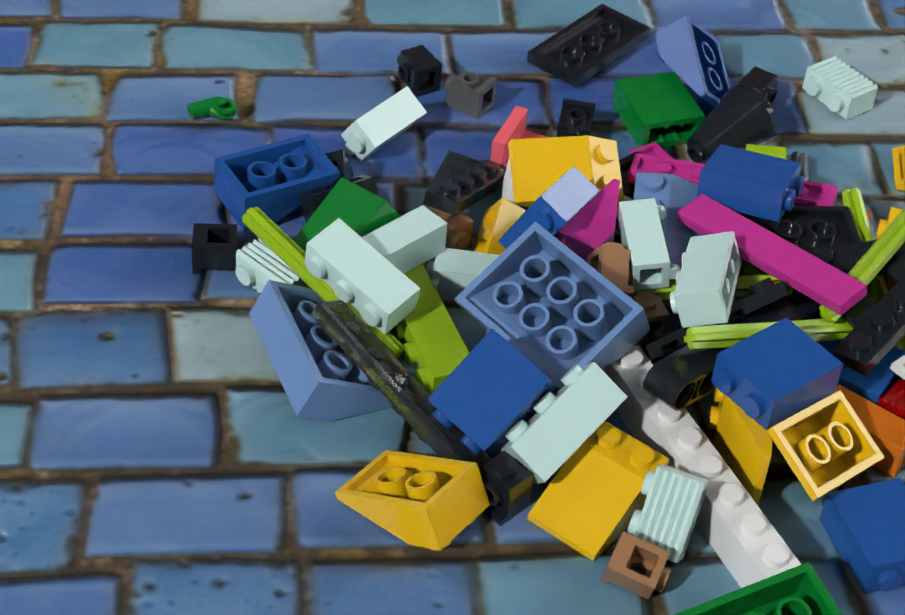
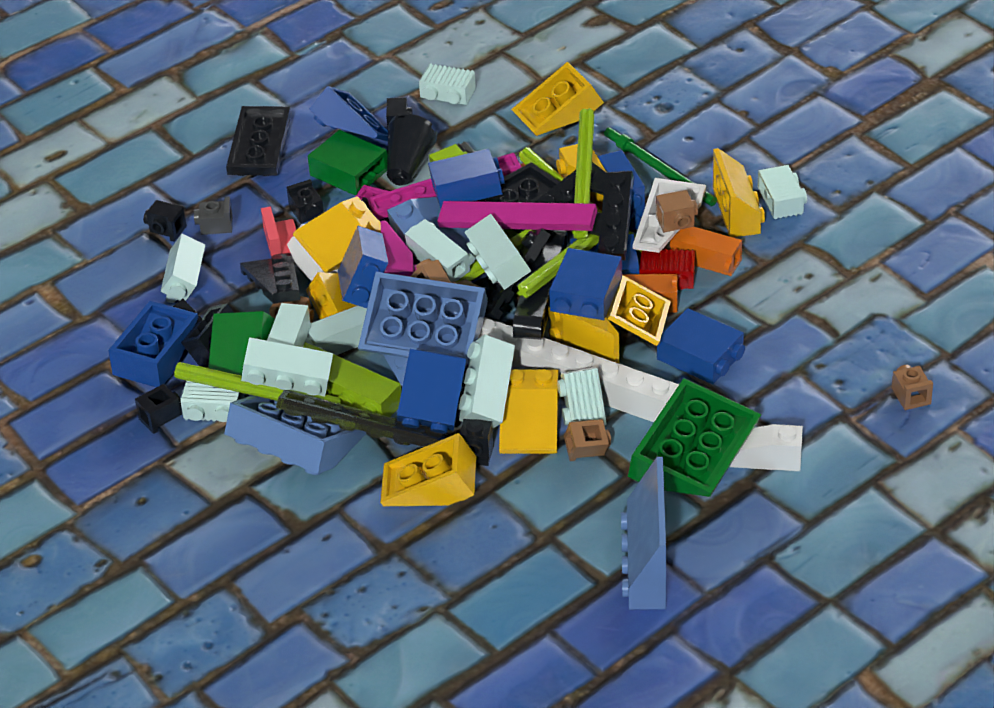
camera: 30 degrees left, 0 degrees up
green arm [187,96,237,120] -> none

